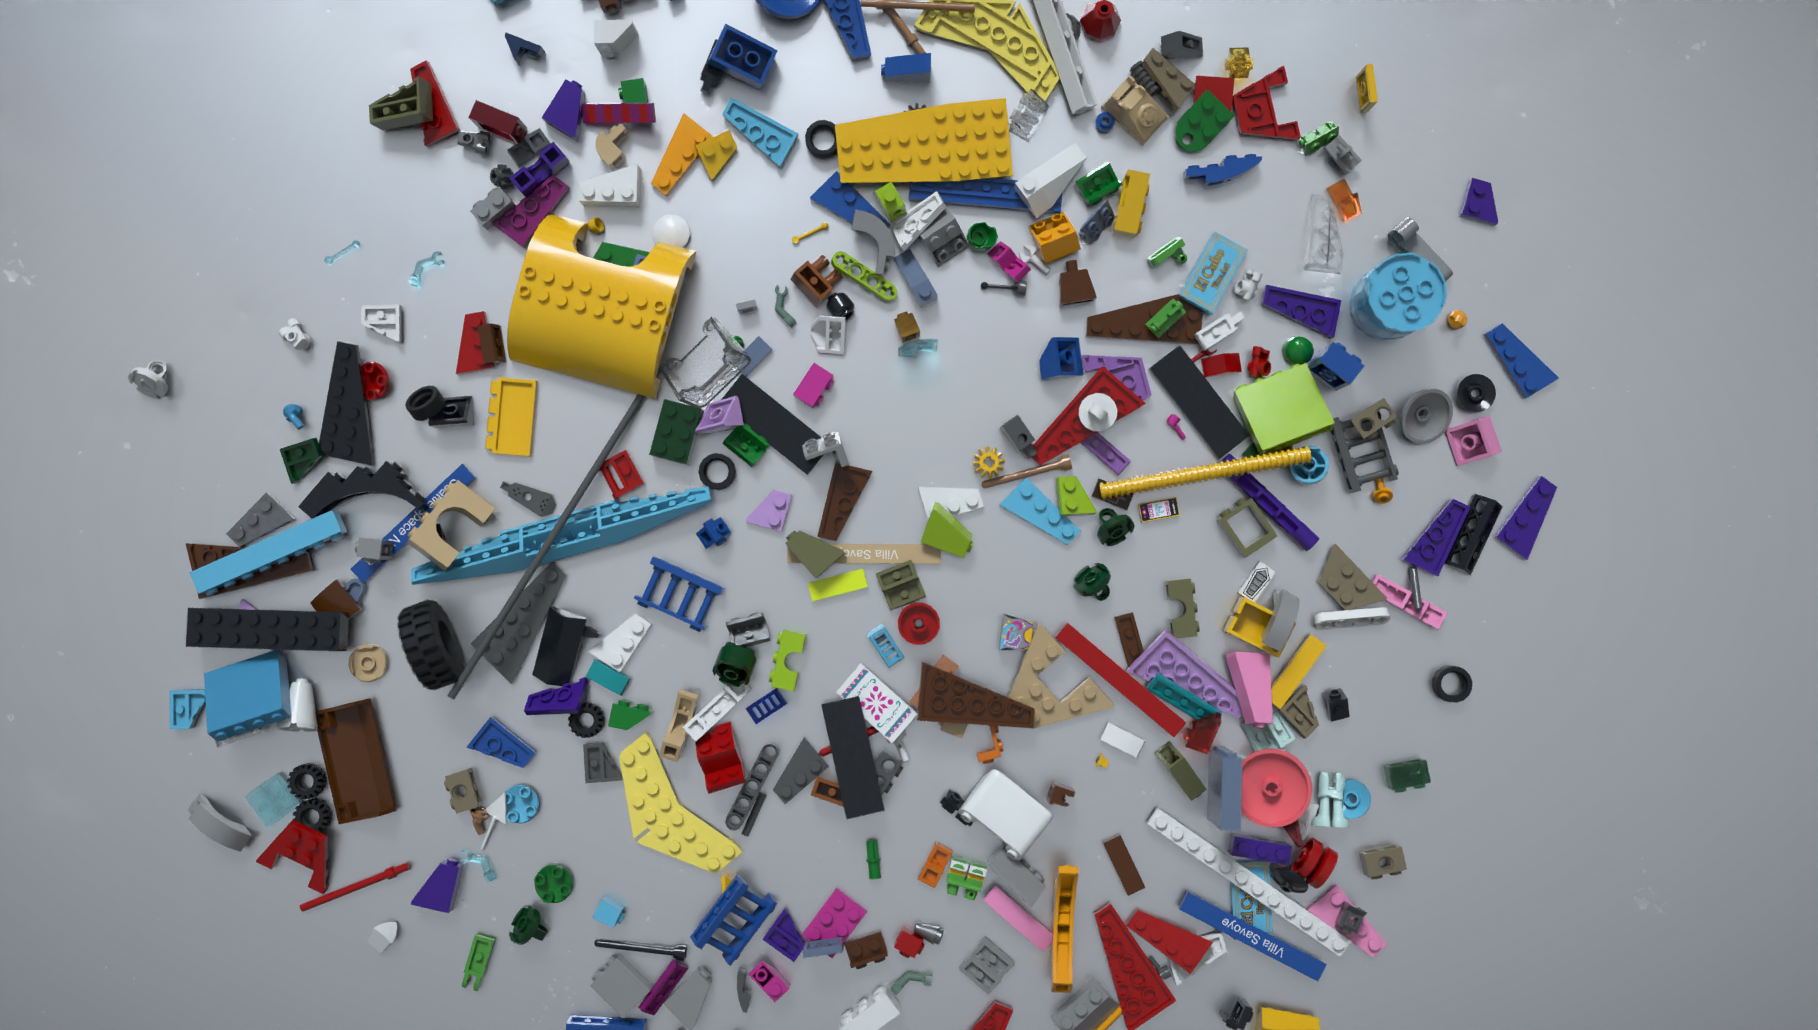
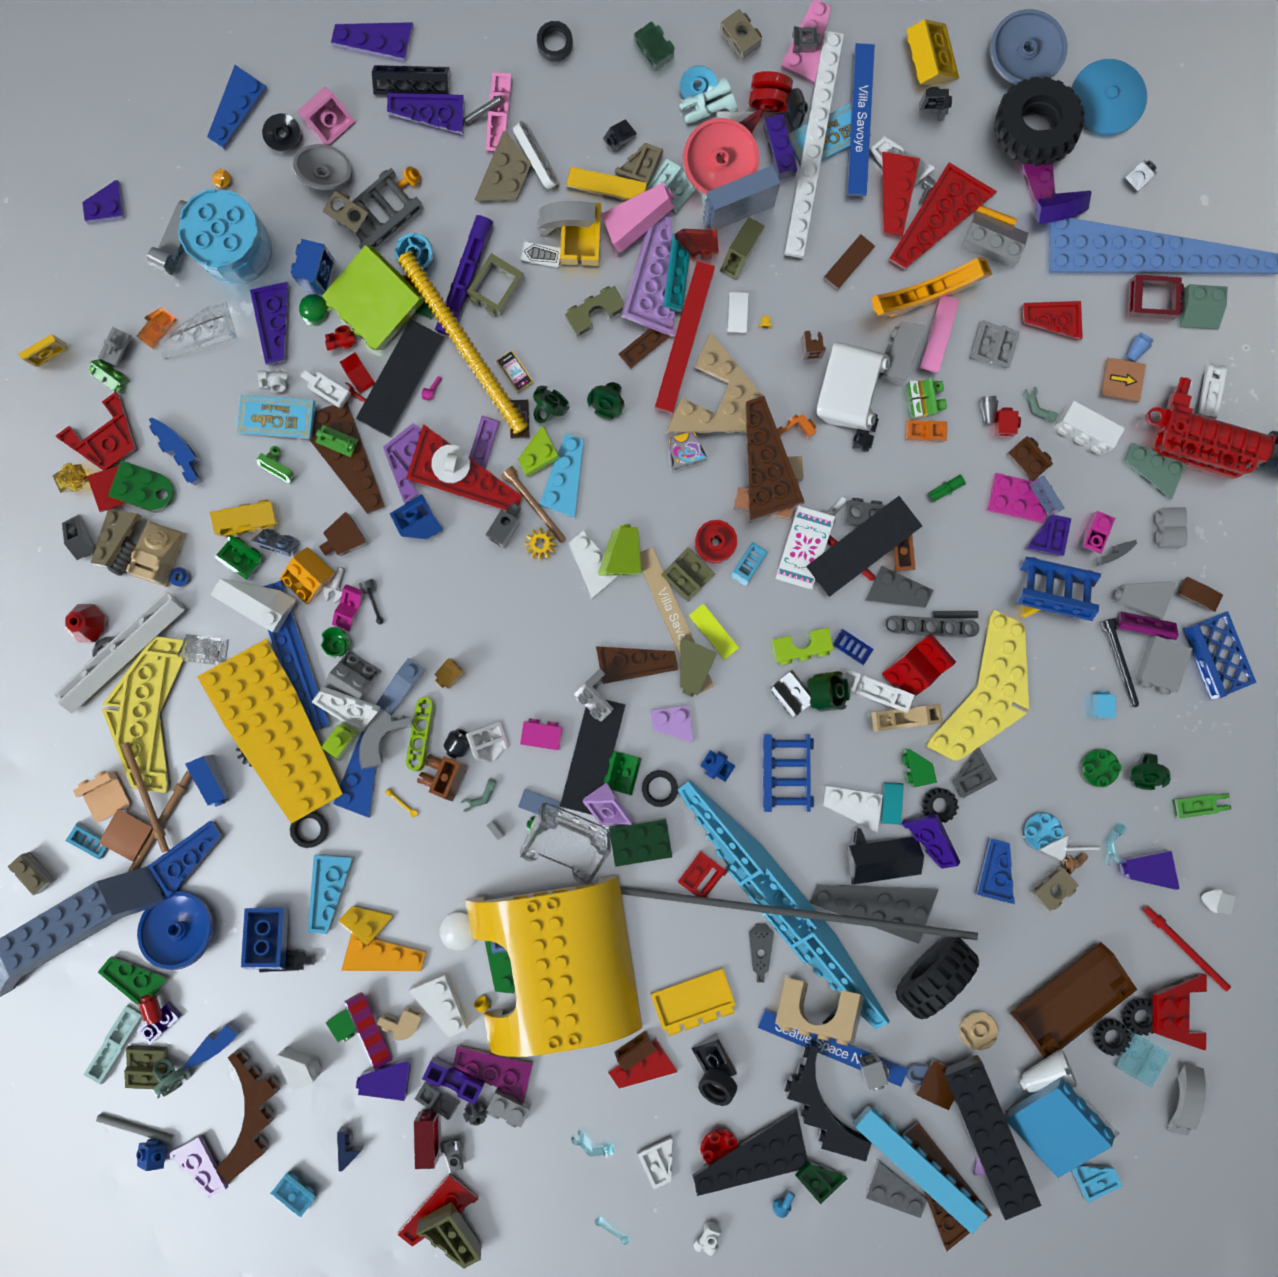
camera: 115 degrees left, 0 degrees up
clear light blue slope [898,339,938,358] -> none

